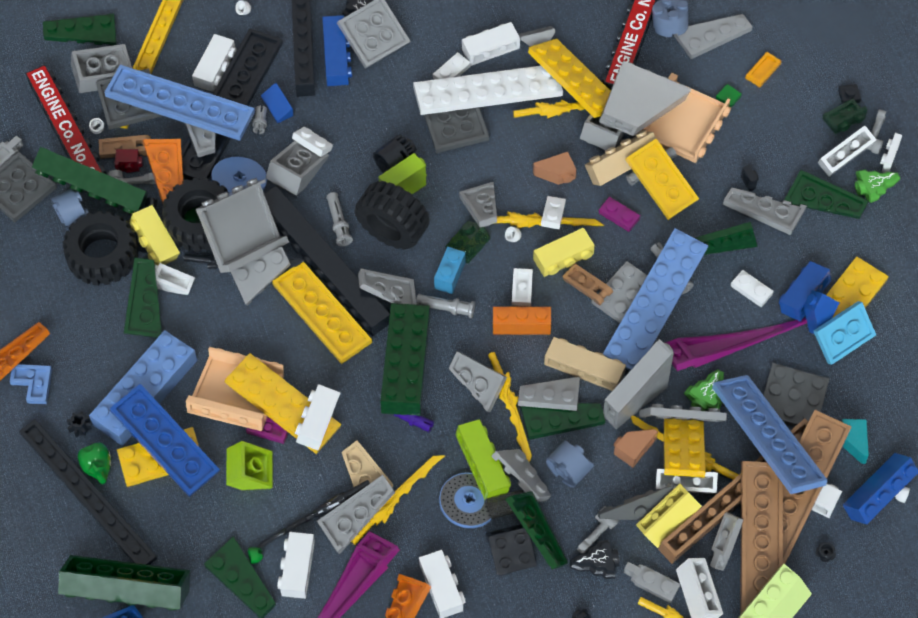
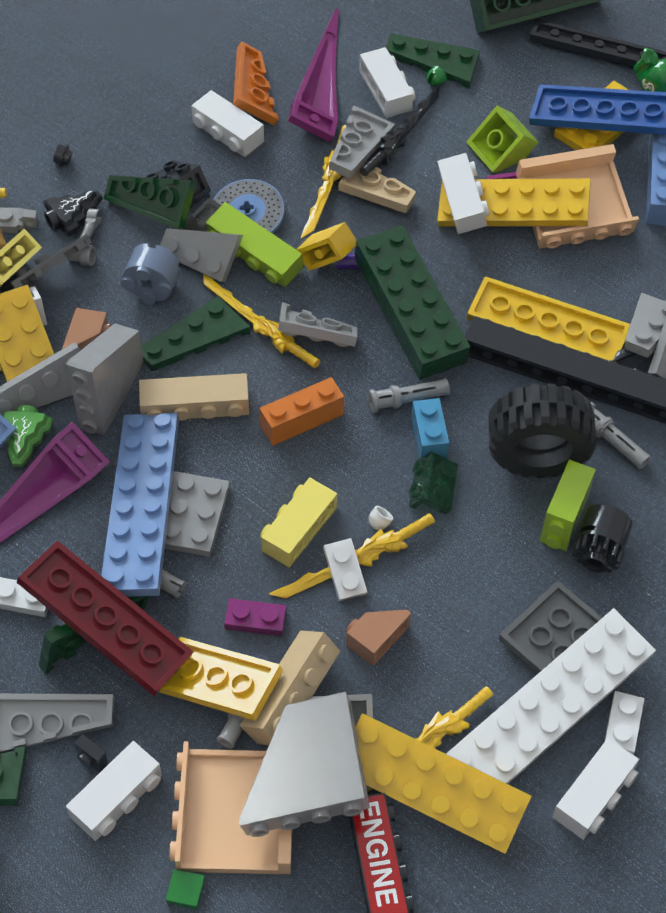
camera: 150 degrees right, 5 degrees down
light grey wing [358,269,417,305] -> none
light grey wing [459,182,497,227] -> none
white plate [512,268,533,306] -> none
light grey slope [518,26,555,46] -> none
light grey wing [518,377,580,411] -> none
medium nougat plate [562,264,613,306] -> none
none -> dark red plate [16,540,194,697]
none -> white brick [66,741,162,841]
none -> yellow brick [296,222,356,271]

